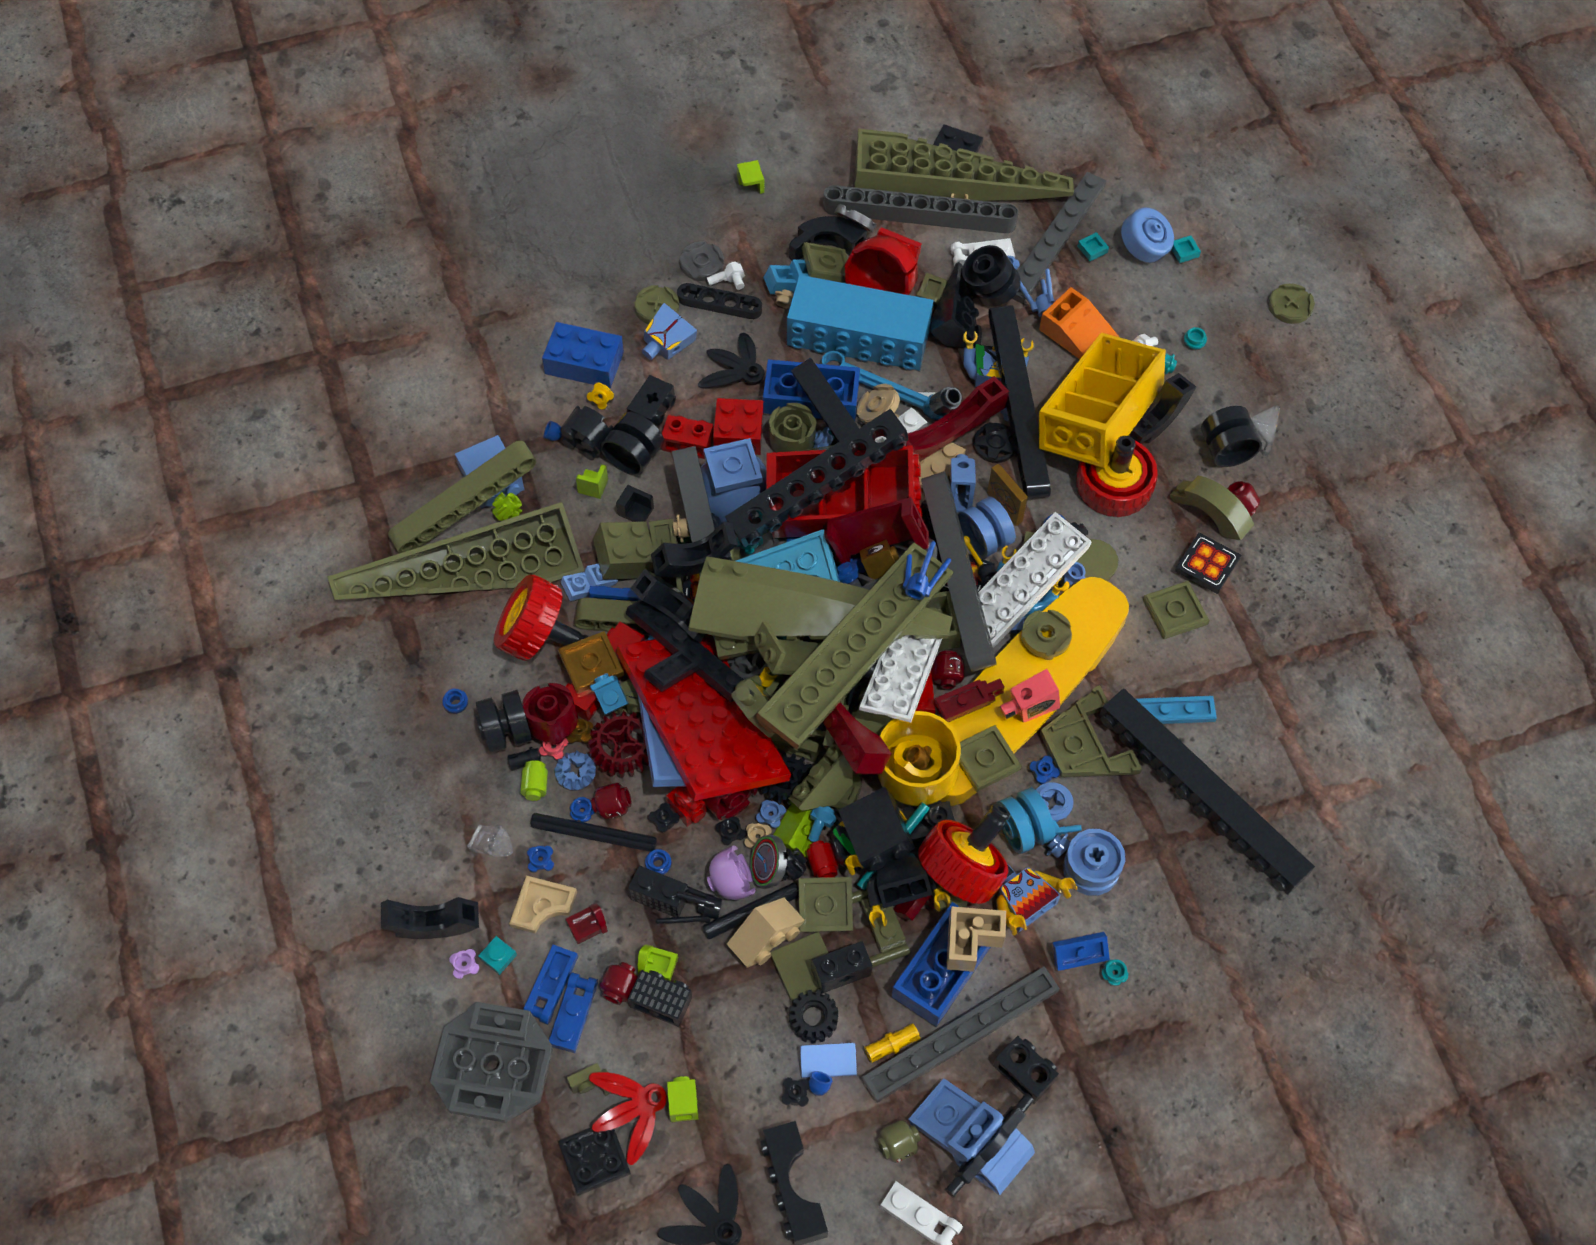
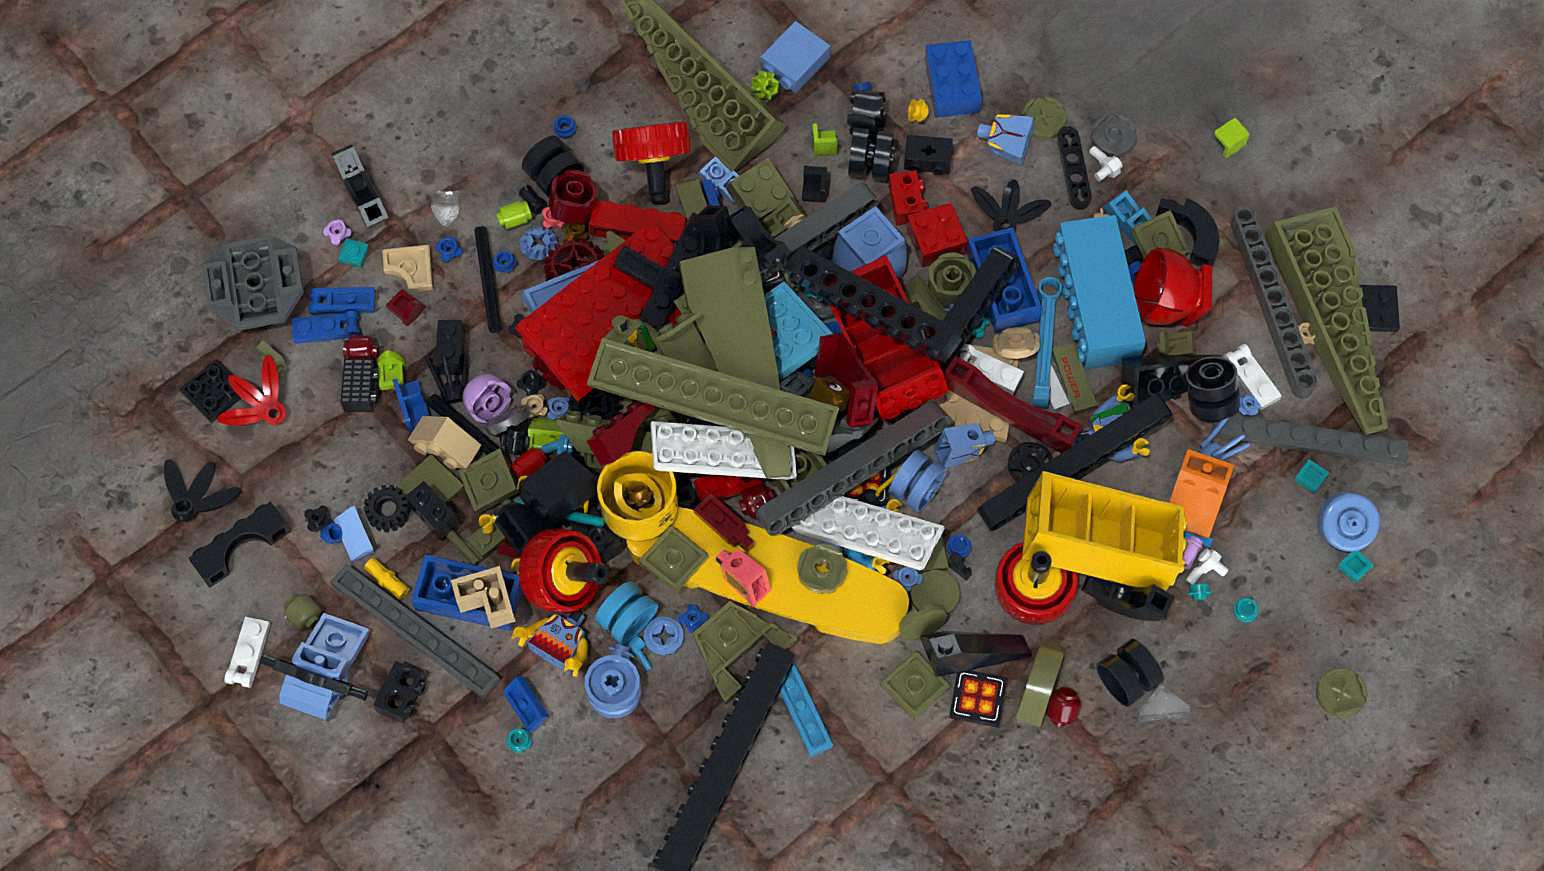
camera: 70 degrees right, 5 degrees up
olive beam [388,441,537,554] -> none
pearl gold tile [558,631,624,694] -> none
dark azure bracket [590,673,629,715] -> none
dark red head [591,783,632,820] -> none
blue plate [645,849,672,874] -> none
lime brick [667,1076,699,1122] -> none
flat silver tile [835,204,877,232] -> none
blue plate [837,562,859,584] -> none
blue plant [902,541,951,600] -> none
black brick [929,387,962,416] -> none
pearl gold tile [987,464,1028,526] -> none
none -> blue panel [393,379,429,432]
none -> olive tile [899,603,947,641]
none -> black wedge [920,631,1031,677]
none -> olive tile [1052,343,1098,415]

